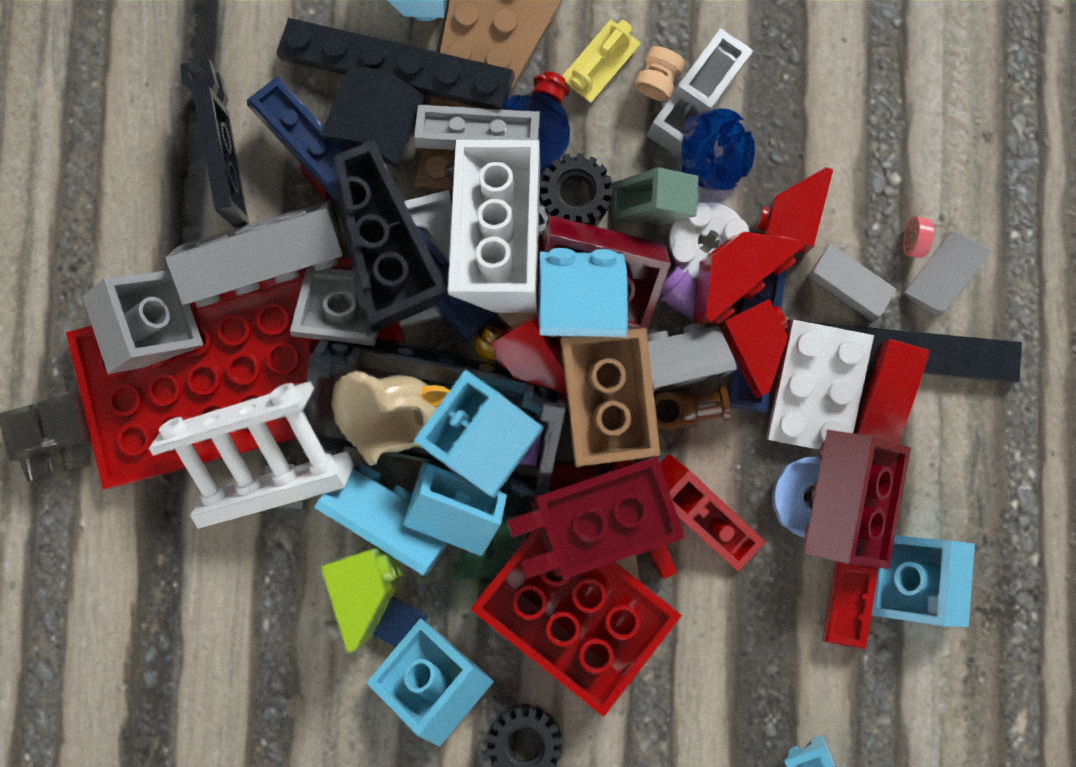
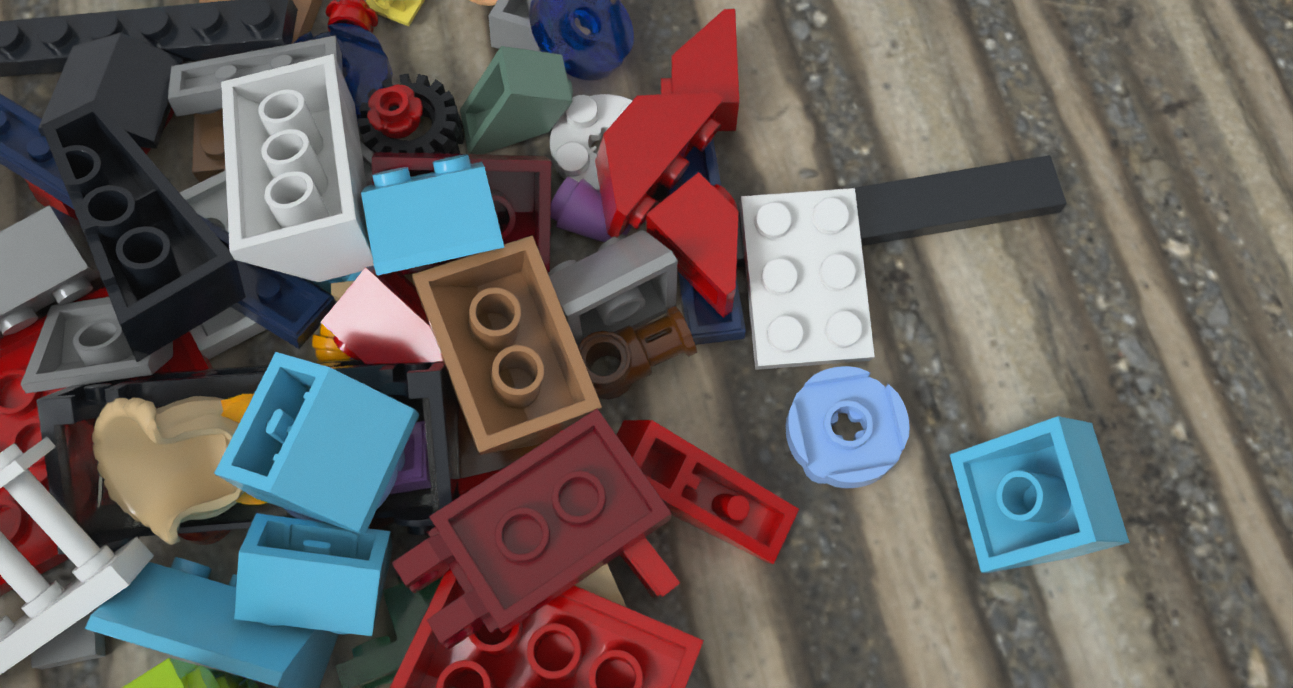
camera: 15 degrees left, 15 degrees down
dark red slope [804,429,911,569] -> none
light grey slope [807,243,896,322] -> none
red plate [822,561,879,650] -> none
red slope [853,339,930,444] -> none
coral tile [903,216,934,258] -> none
light grey slope [903,231,991,318] -> none
none -> red plate [367,84,423,138]

